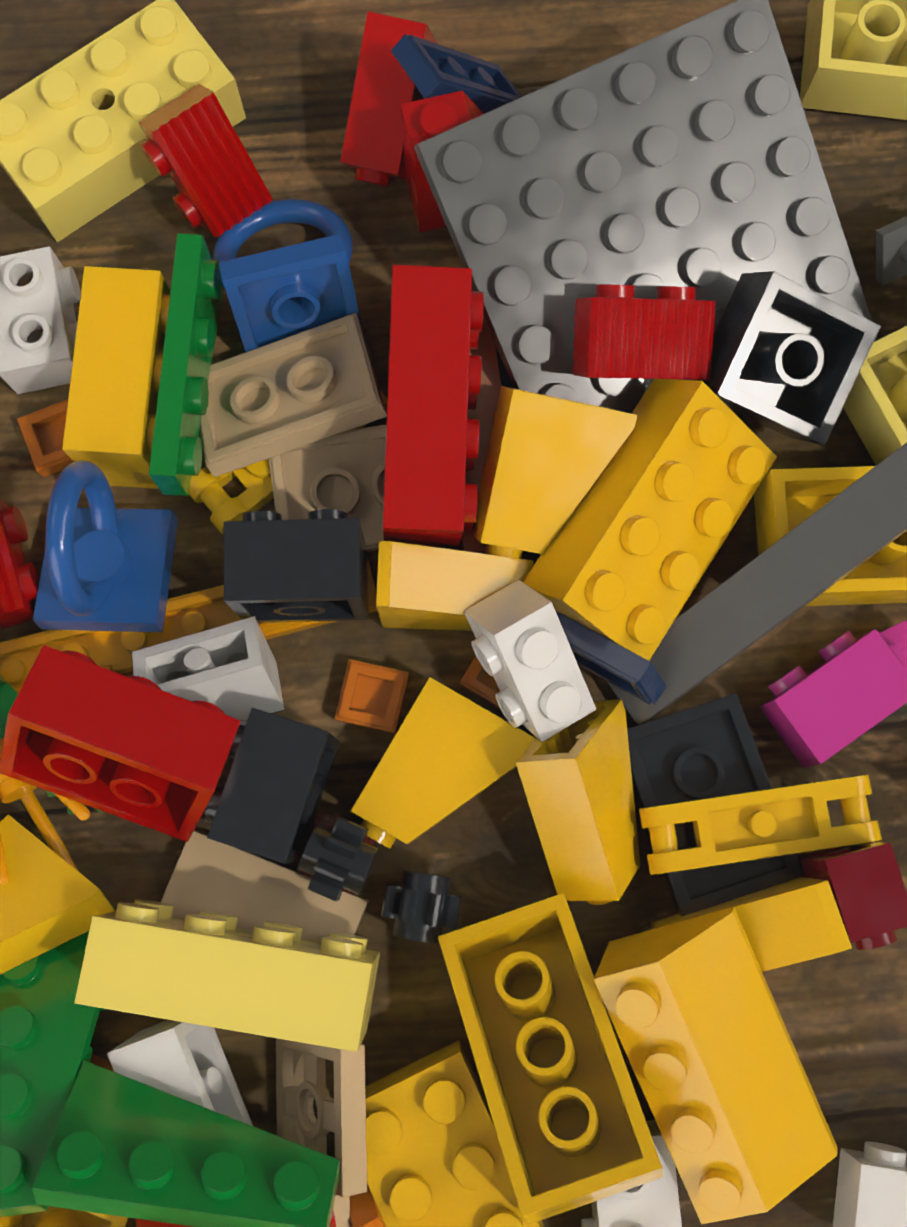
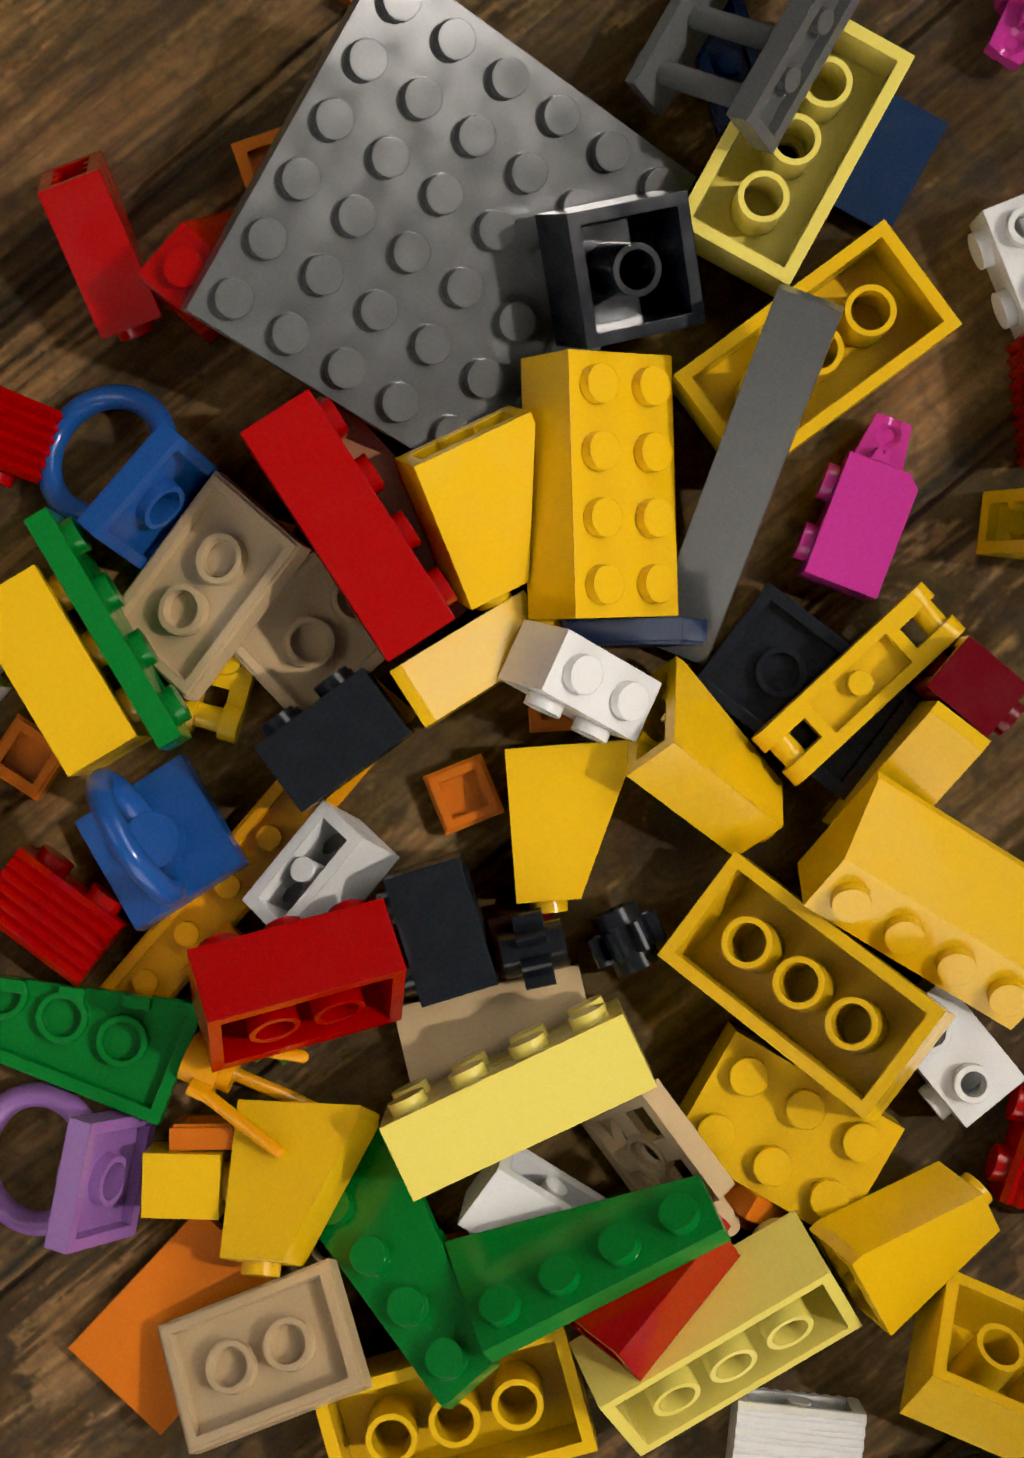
camera: 35 degrees left, 10 degrees up
dark blue tile [391,34,521,114] -> none
red brick [572,284,716,380] -> none

